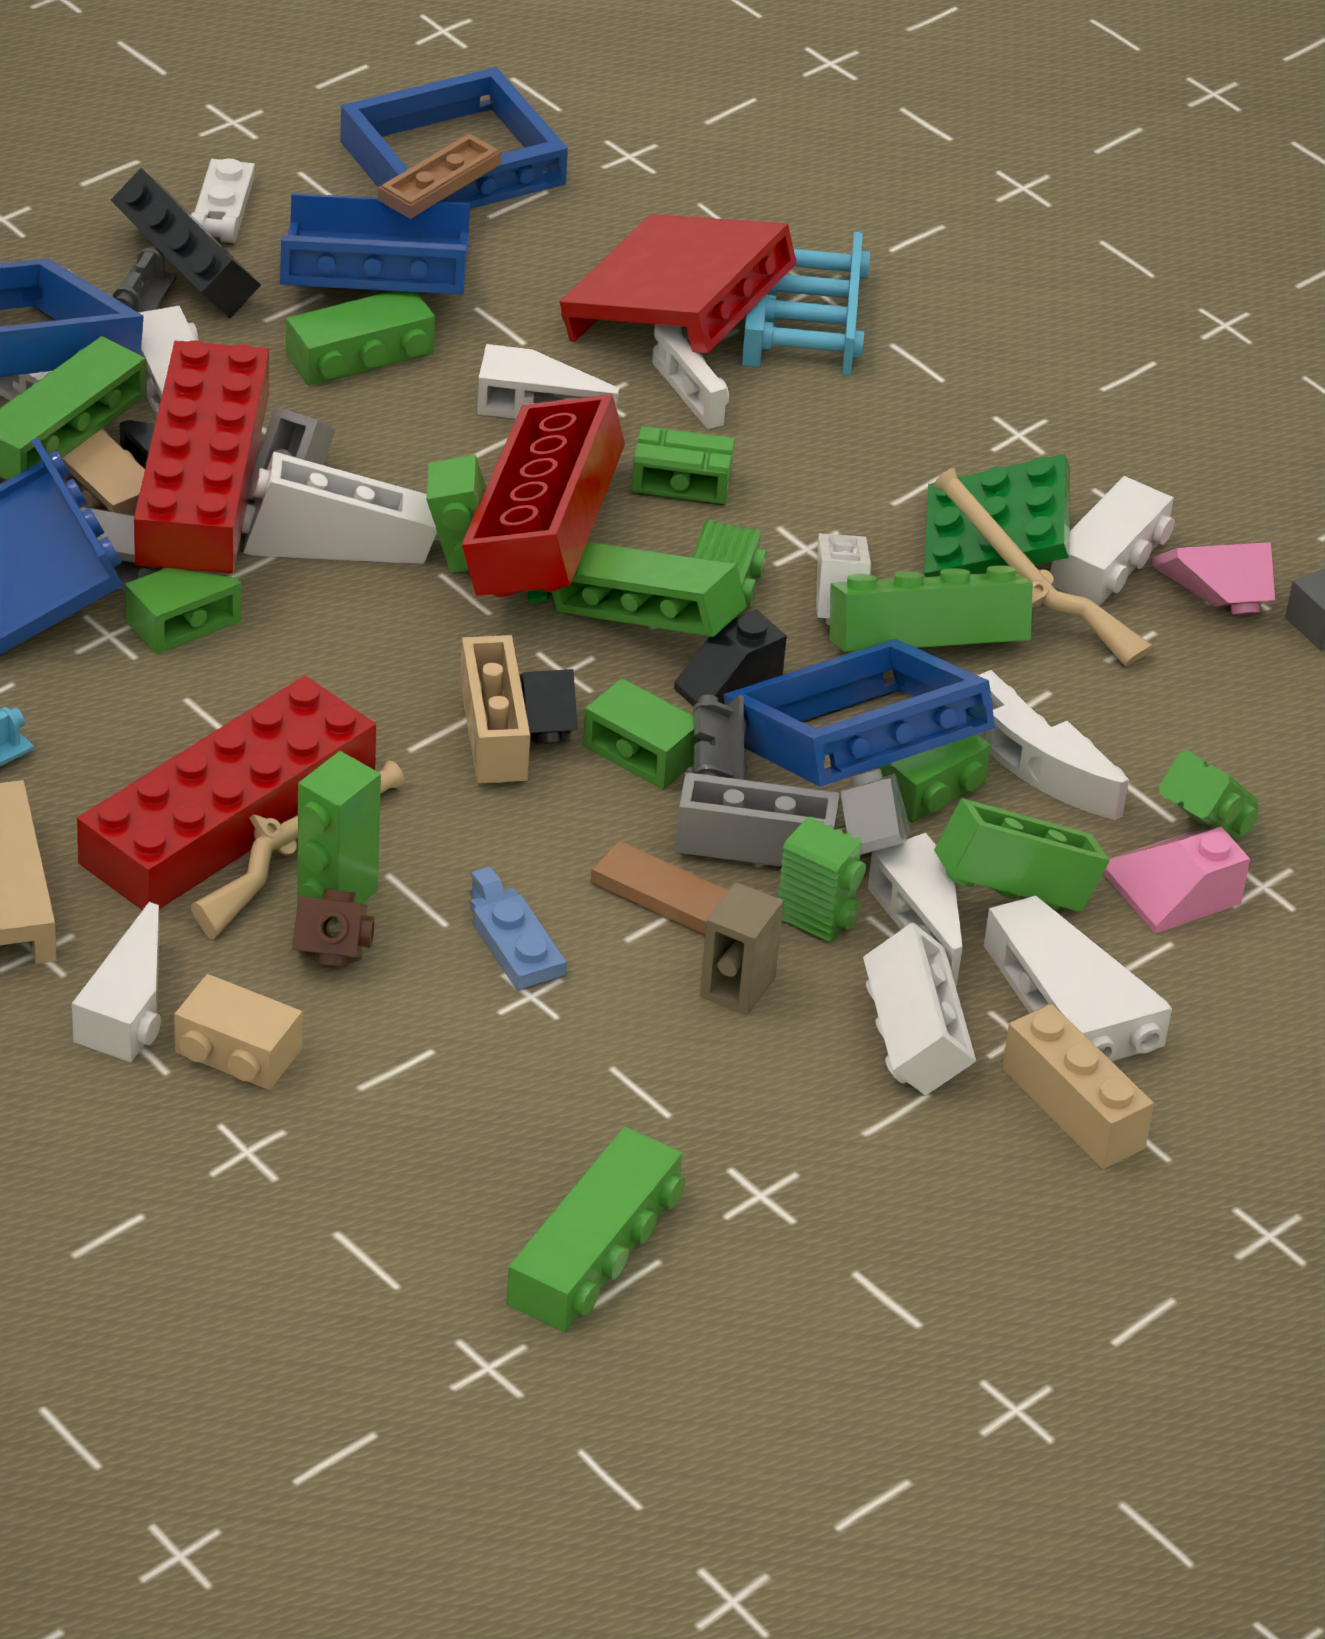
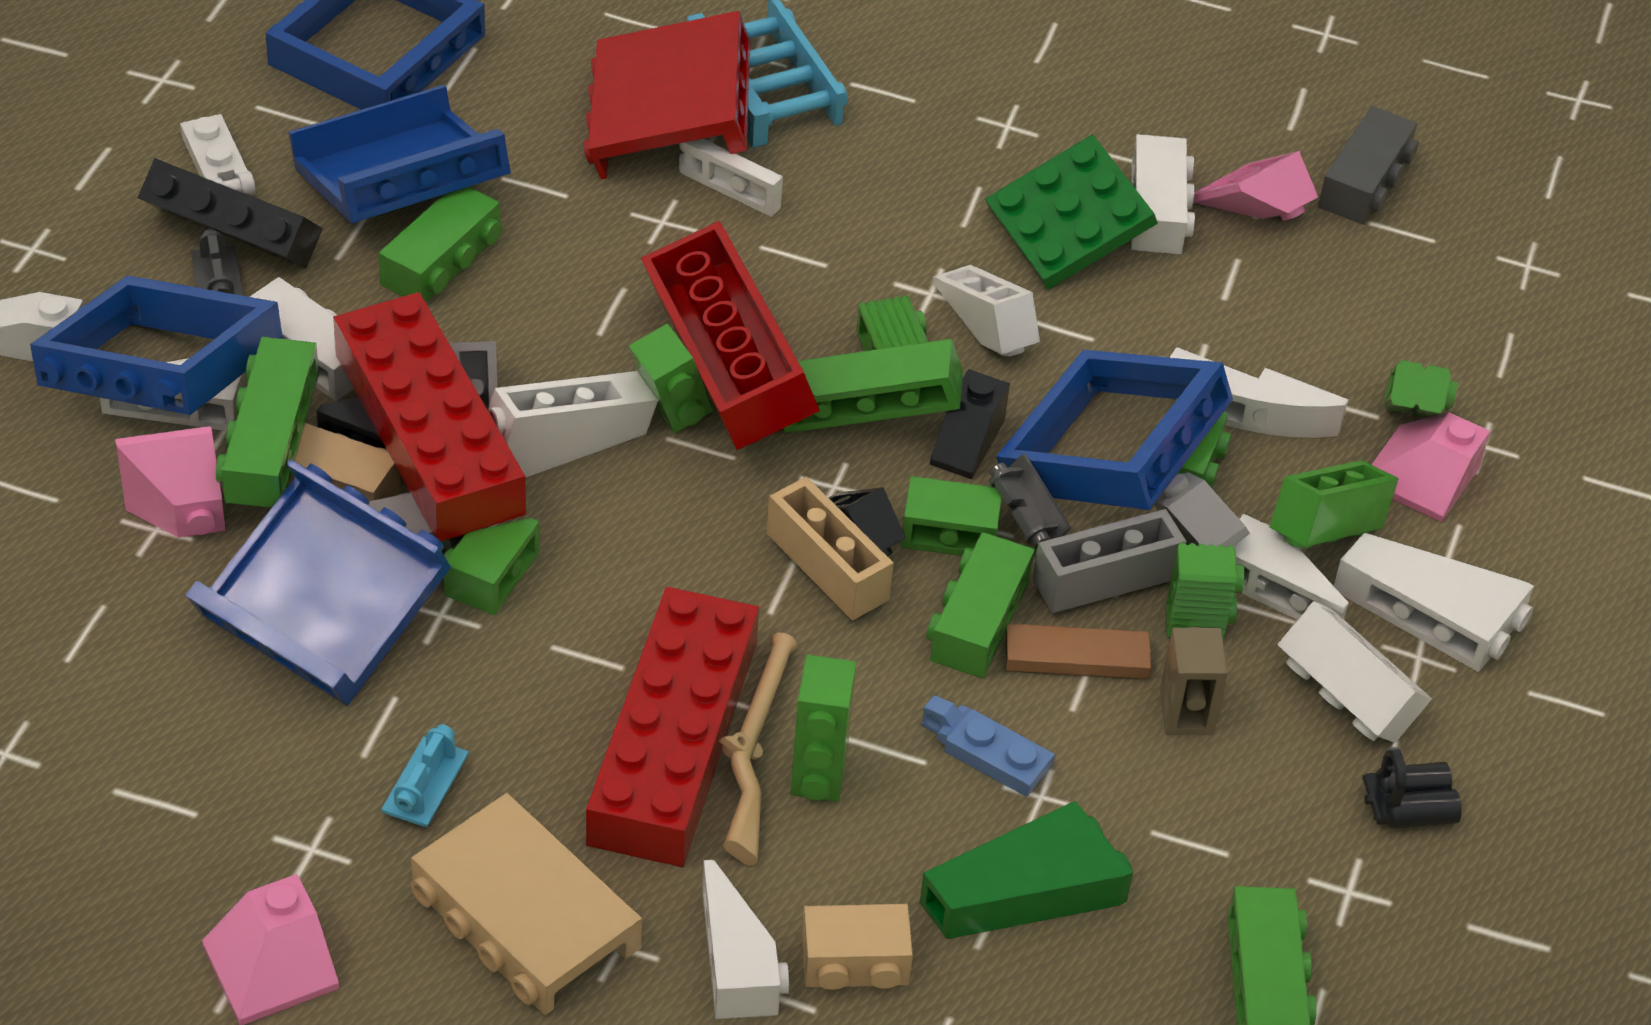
camera: 30 degrees left, 5 degrees up
reddish brown brick [292,889,375,967] -> none
medium nougat tile [378,134,501,219] -> none
white slope [477,344,619,419] -> none
bright green brick [631,426,735,505] -> none
bright green brick [829,566,1033,652] -> none
tan piece [933,468,1153,667] -> none
tan brick [1002,1003,1154,1170] -> none
none -> green slope [919,801,1133,939]
none -> bright green brick [926,532,1035,679]
none -> black piece [1362,747,1462,829]

